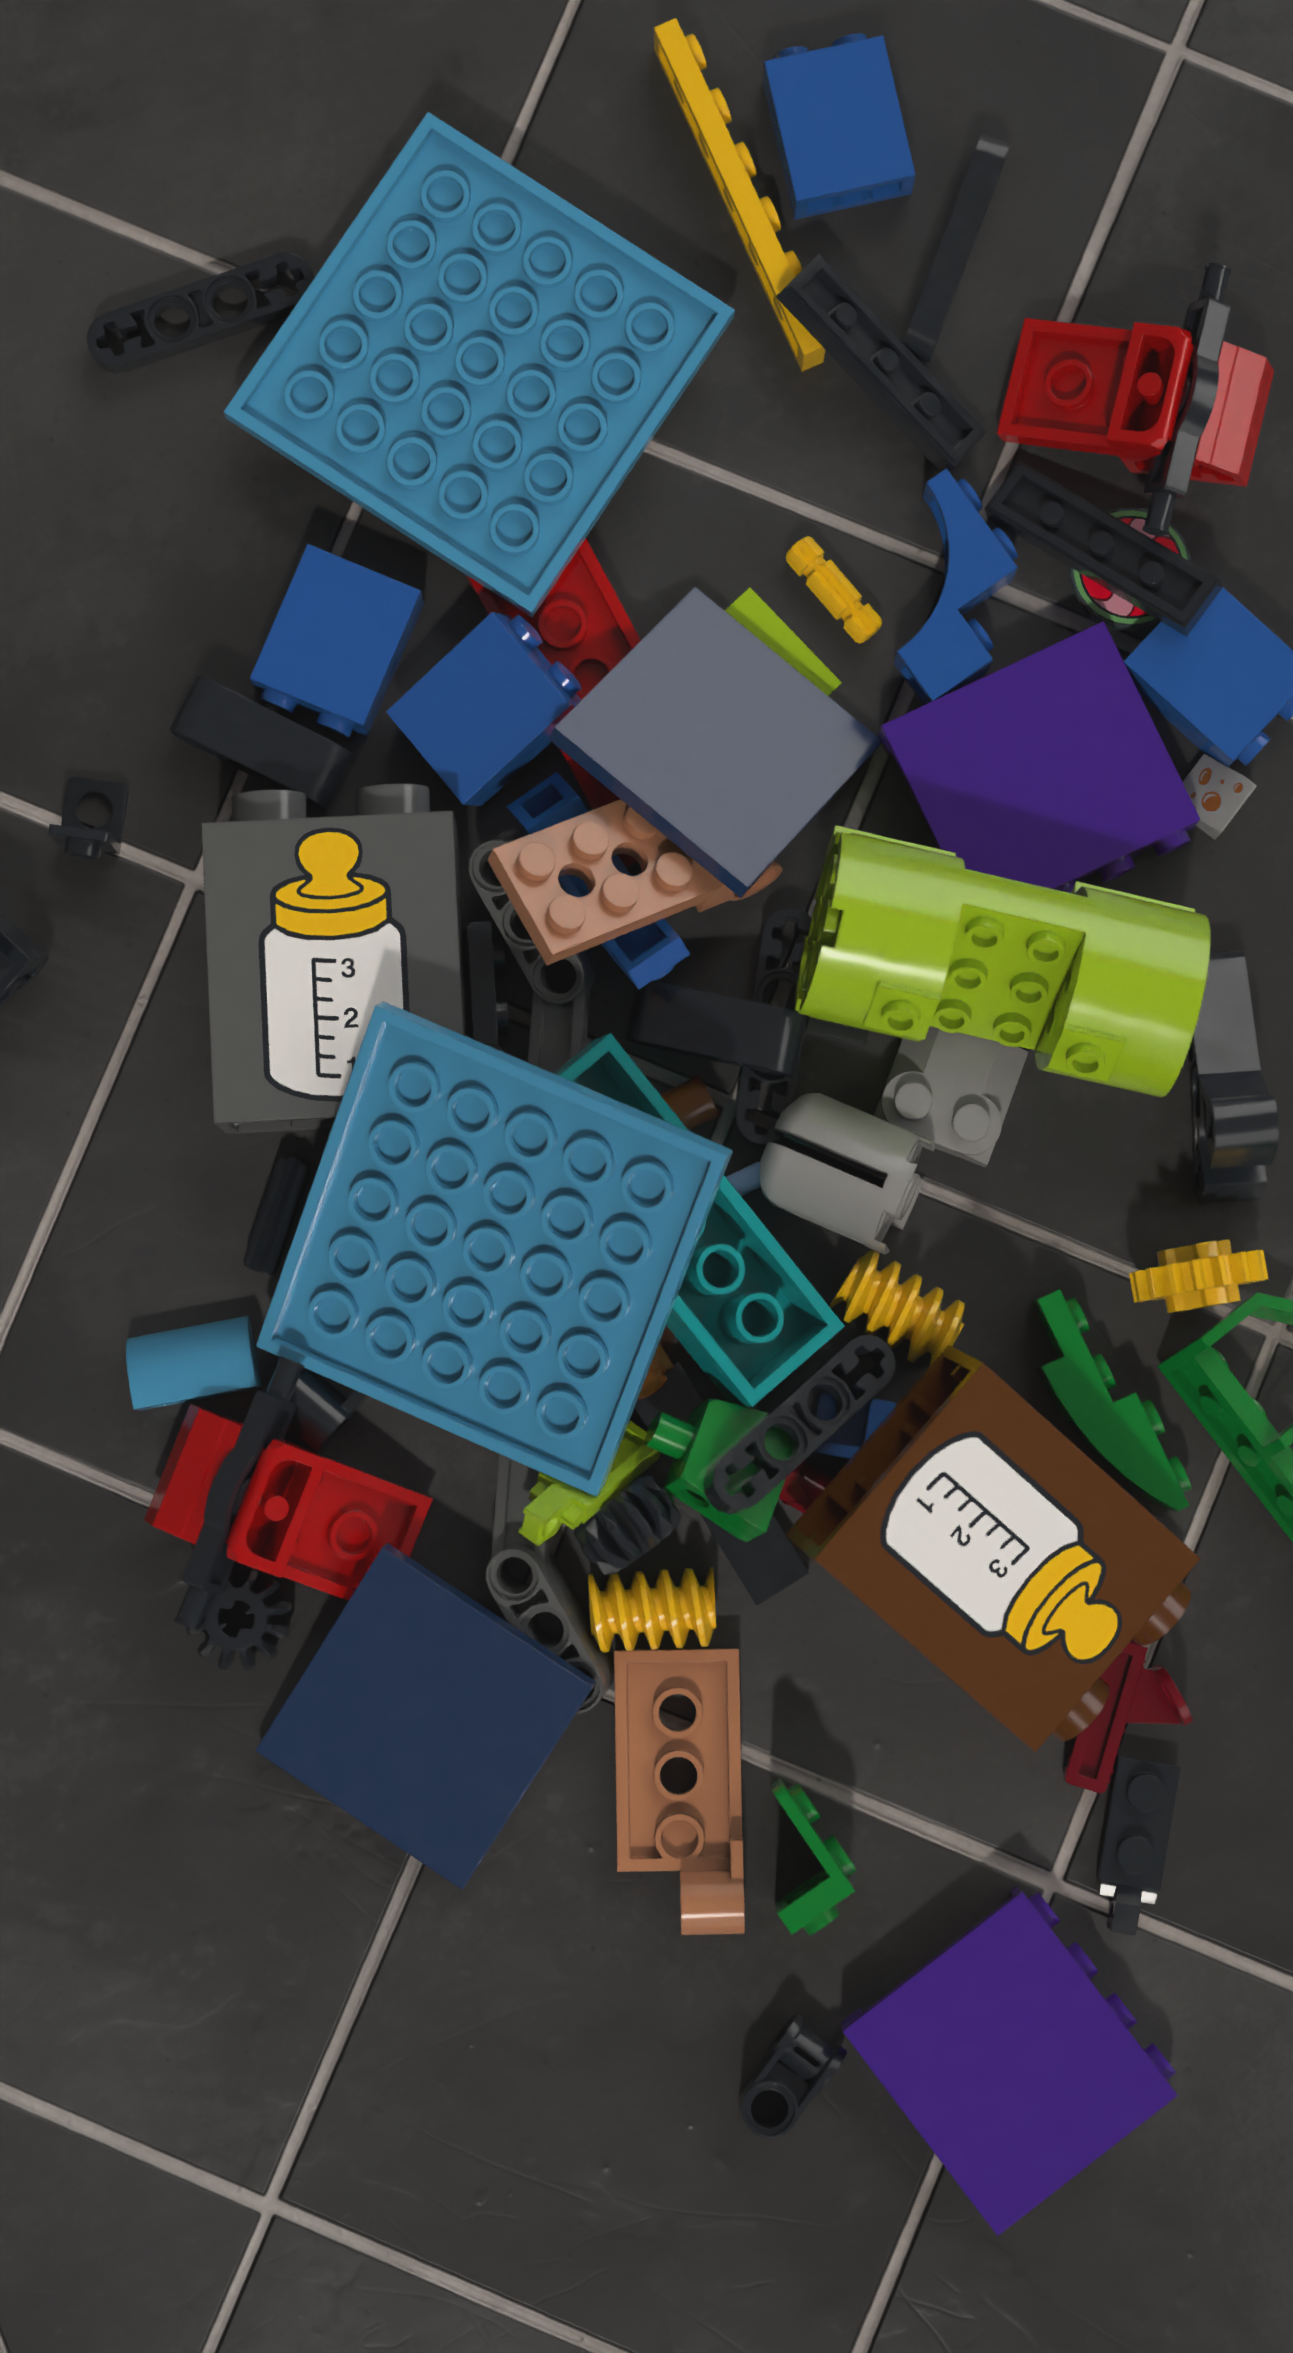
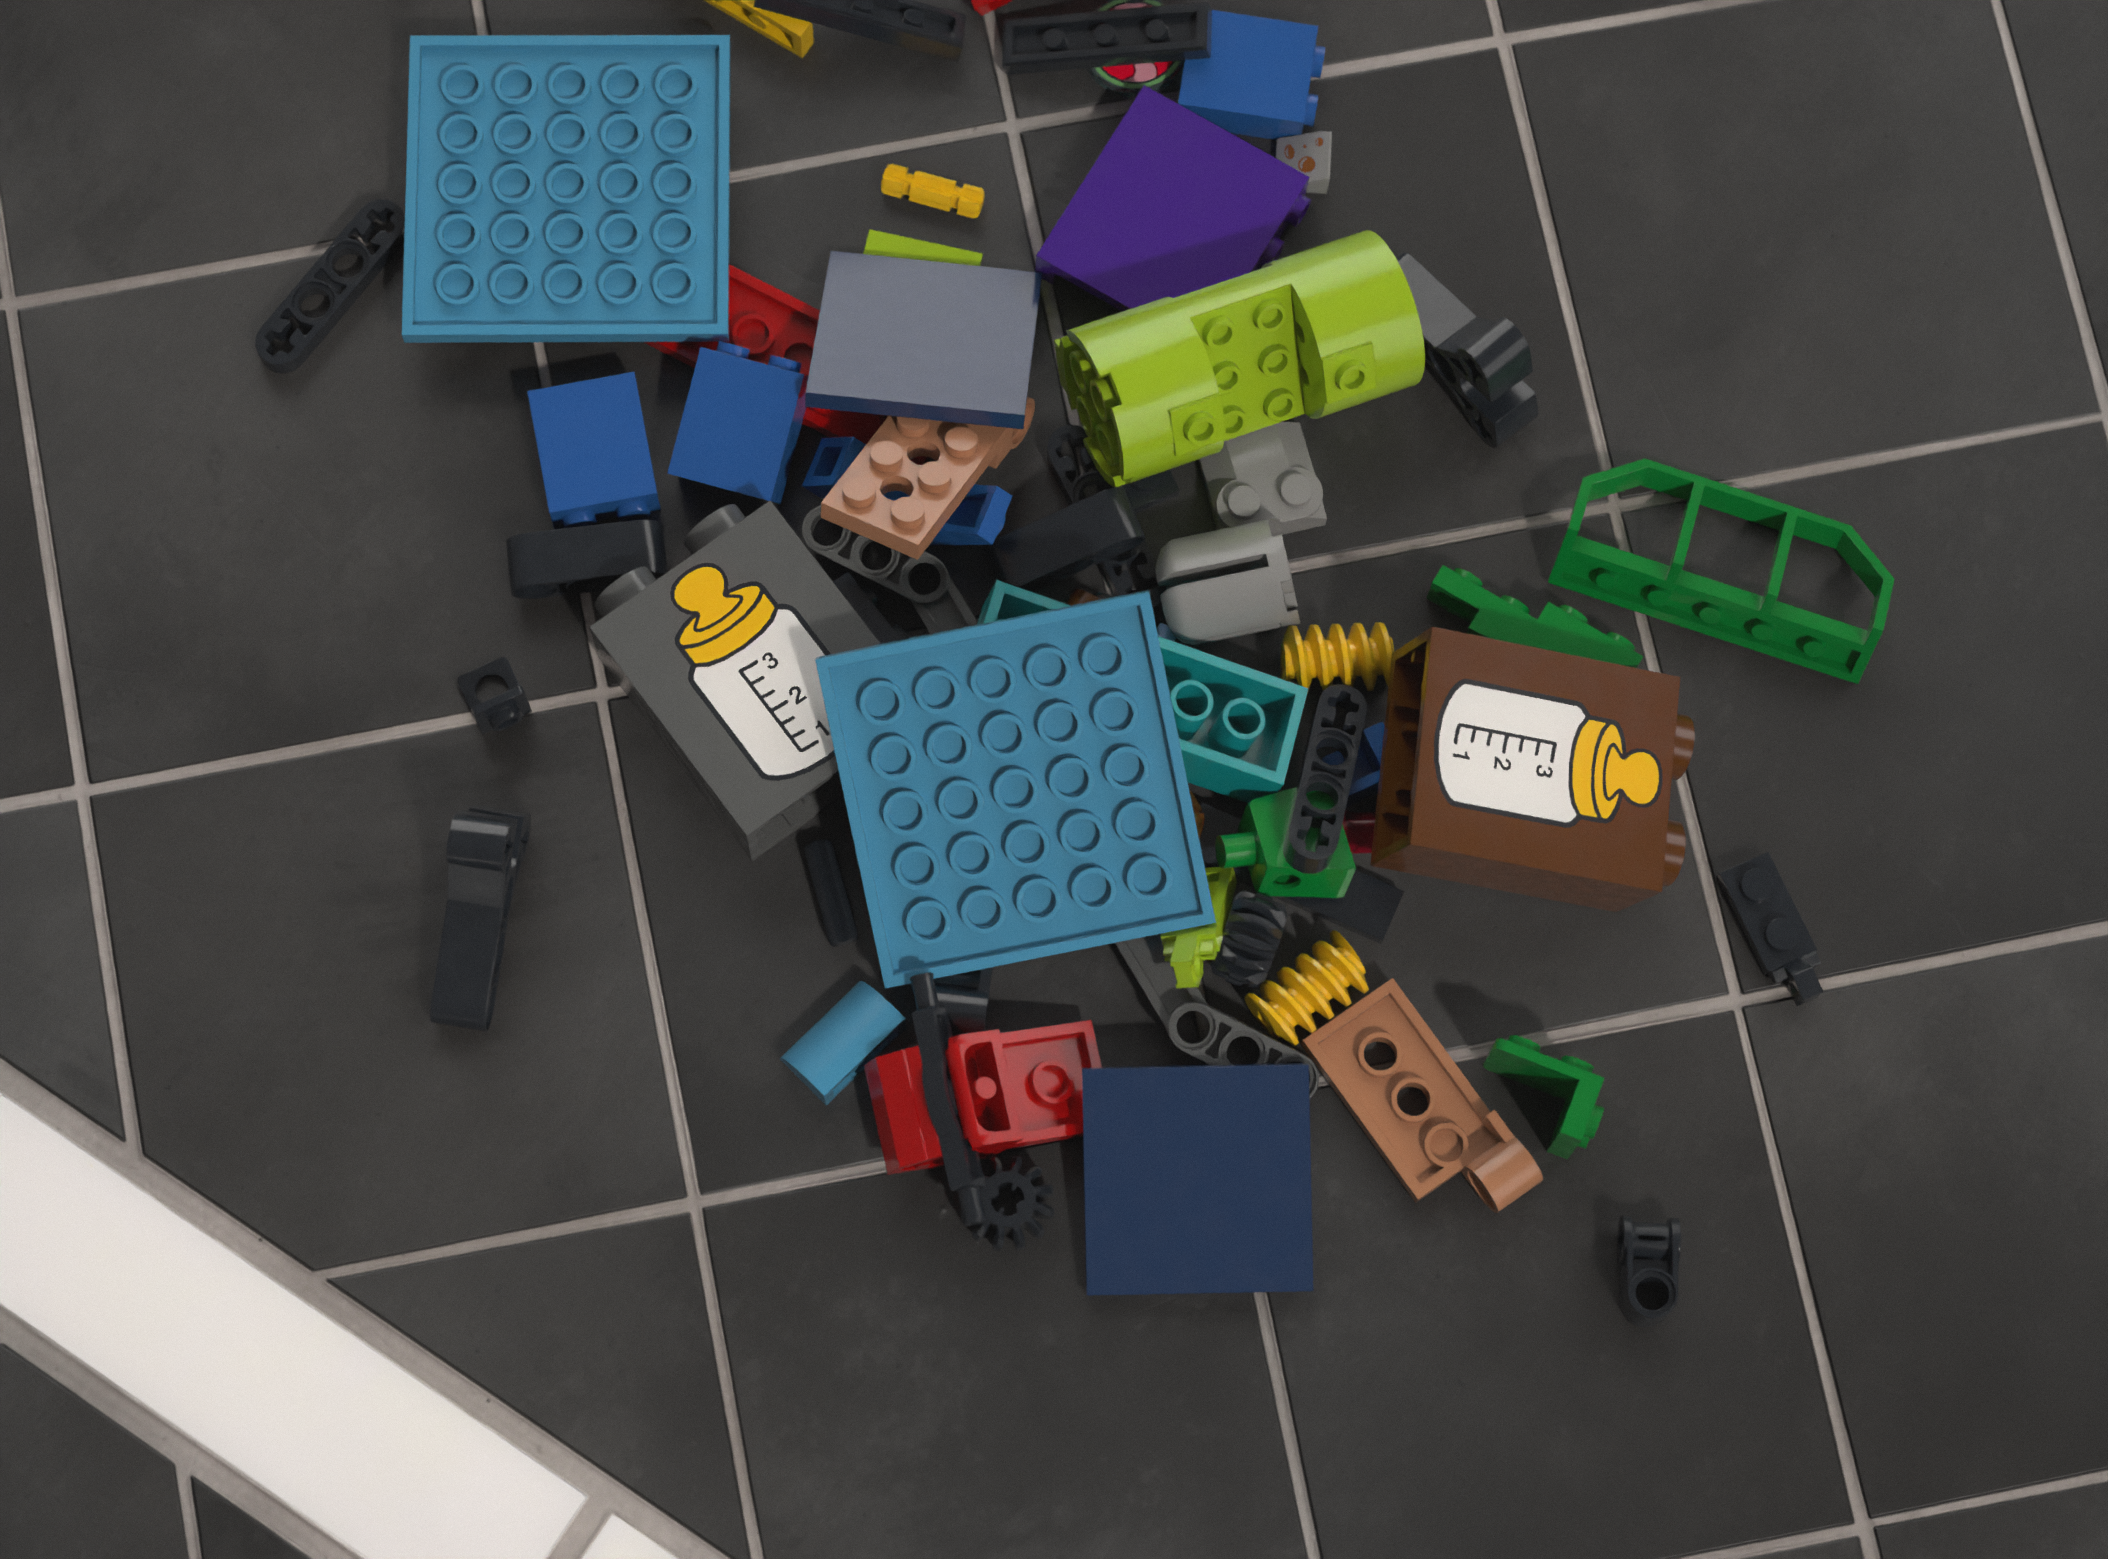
camera: 40 degrees left, 10 degrees down
dark purple panel [840,1886,1178,2236] -> none
blue arch [893,468,1018,706] -> none
dark red piece [1063,1639,1193,1793] -> none
yellow gear [1129,1239,1268,1313] -> none

